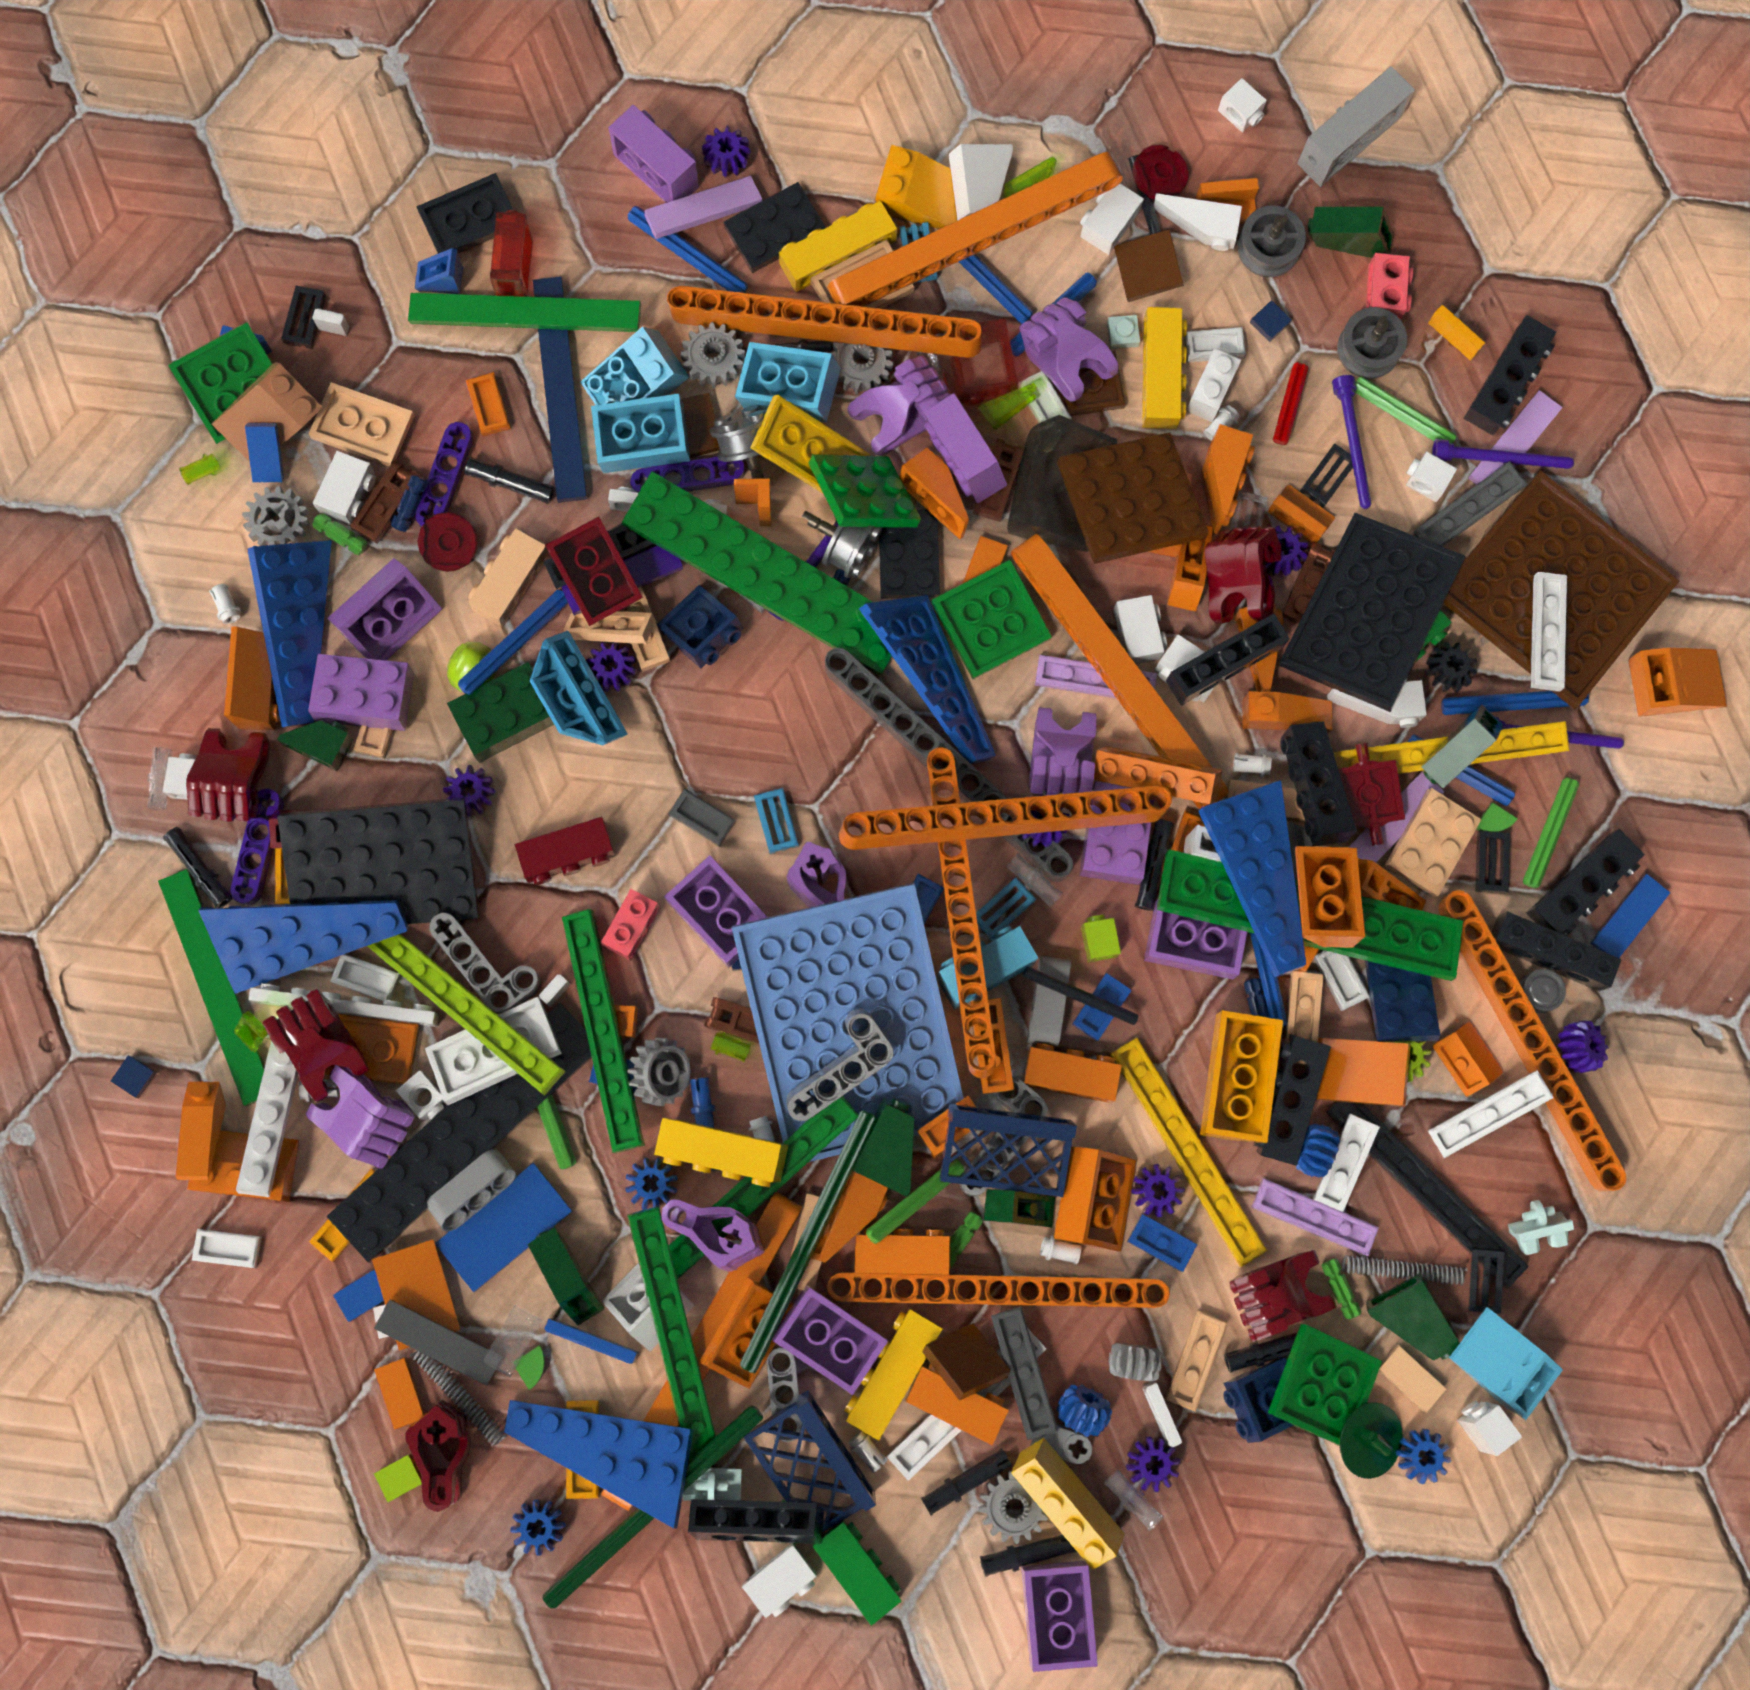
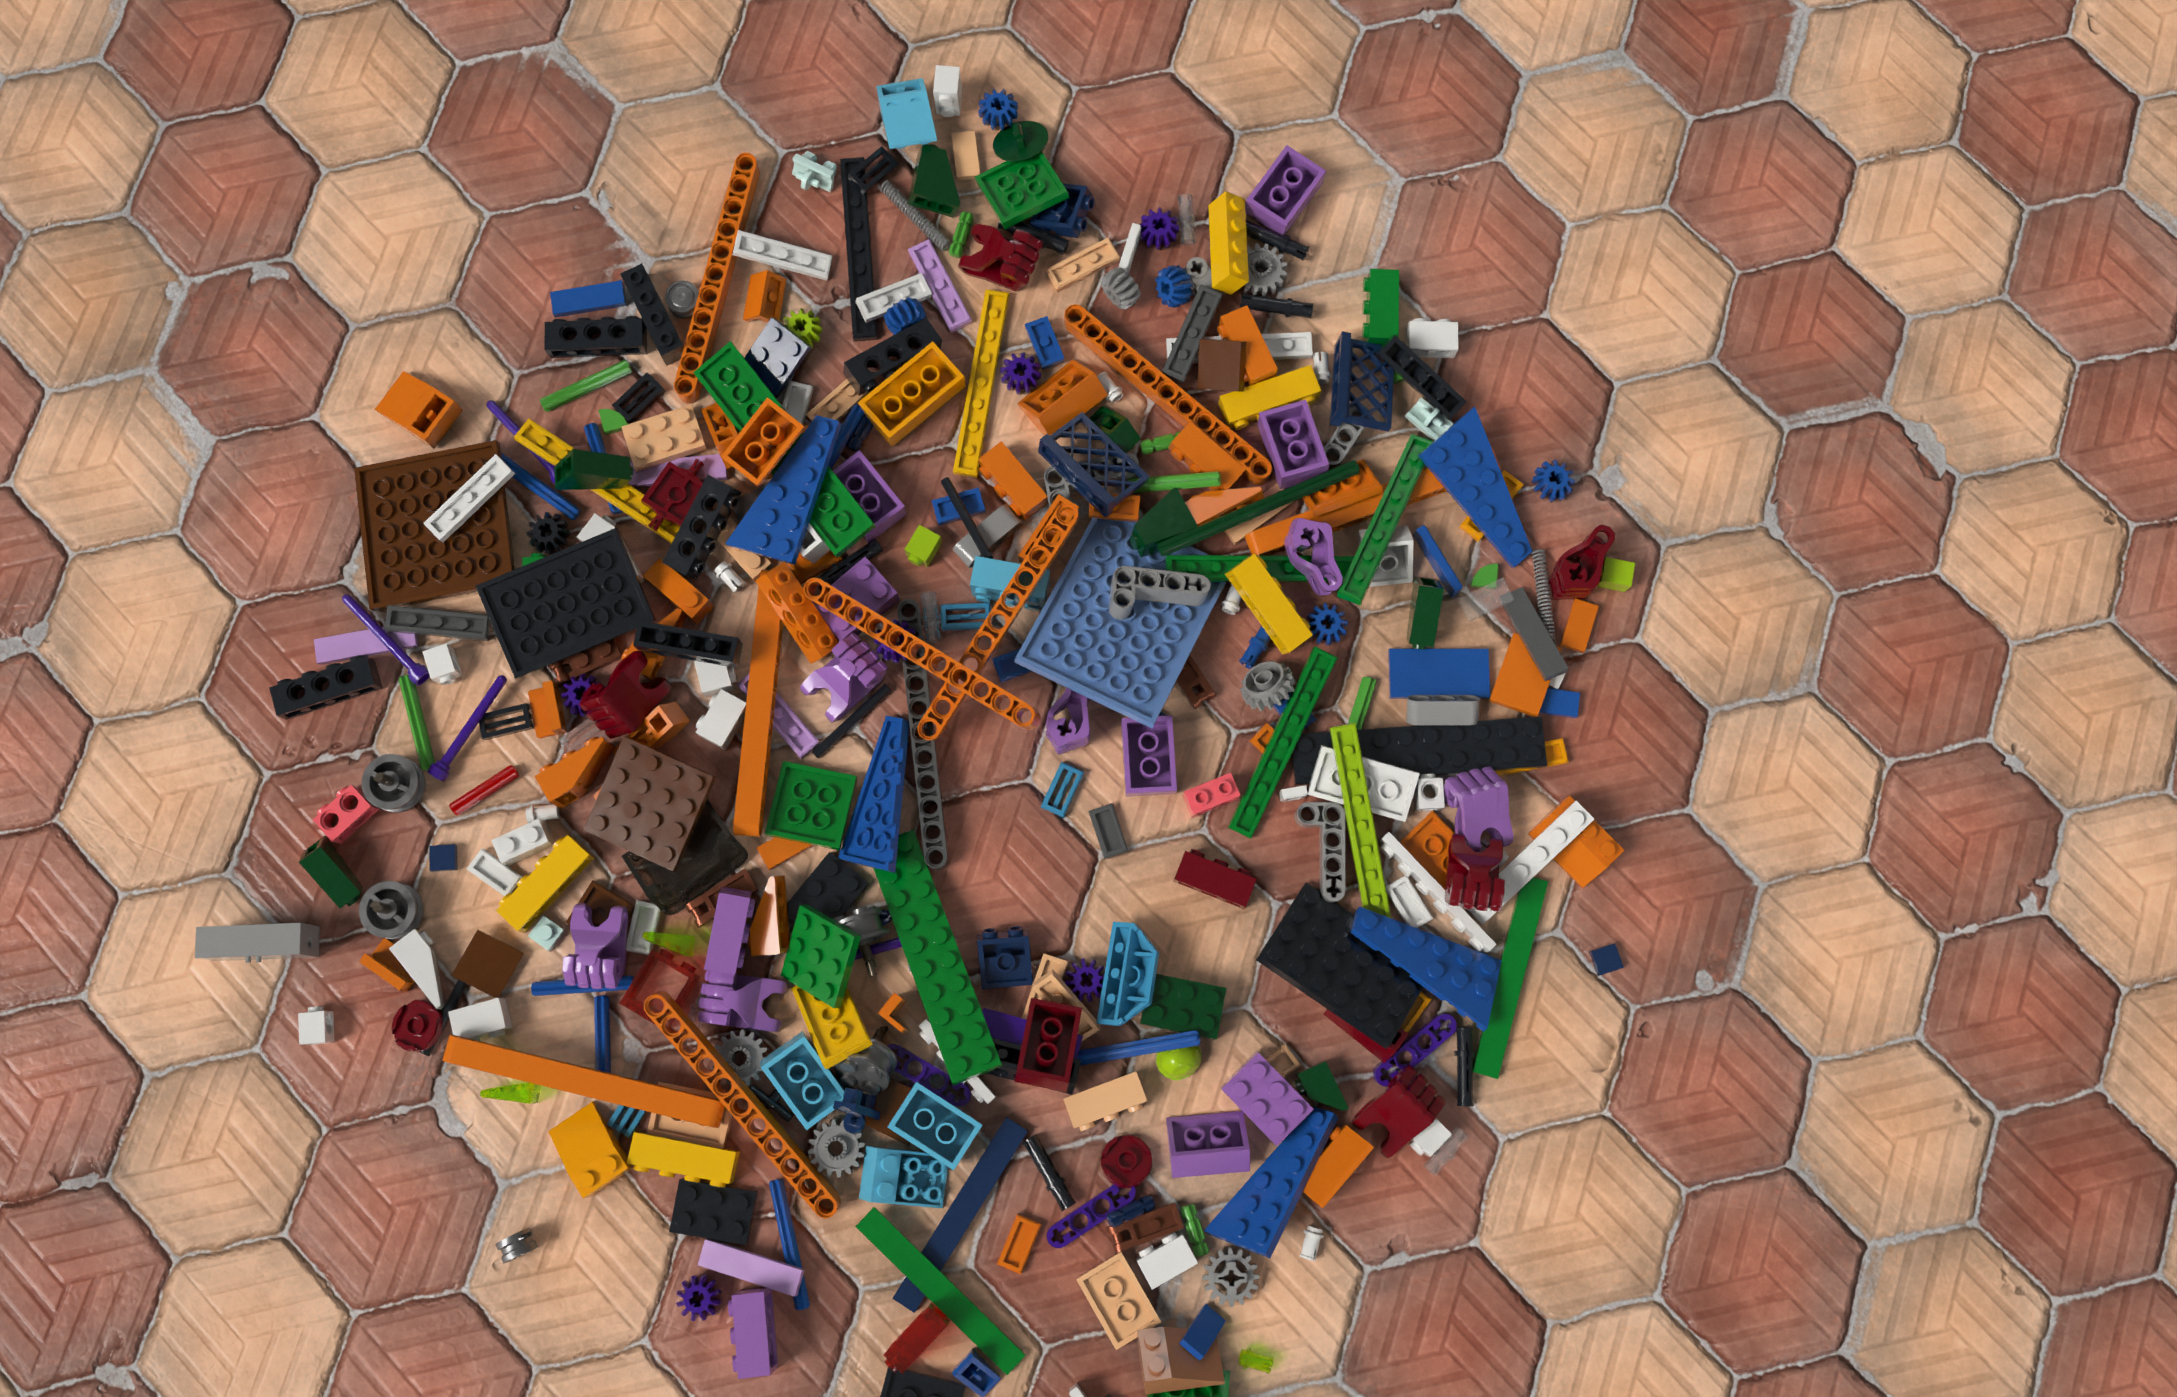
camera: 135 degrees left, 0 degrees up
orange slope [175,1082,226,1180] -> none
white tile [192,1229,262,1268] -> none
clear neon green slope [234,1011,271,1053] -> none
dark purple gear [443,765,496,817] -> none
dark green axle [542,1405,763,1609] -> none
clear neon green pin [710,1032,751,1063] -> none
white slope [949,144,1013,220] -> none
orange tile [1316,1037,1410,1107] -> none
light orange tile [1428,305,1485,361] -> none
dark purple gear [1557,1020,1609,1073] -> none
none -> flat silver wheel [495,1228,538,1264]
none -> black bar [811,684,891,759]
none -> dark blue hips [833,1088,881,1134]

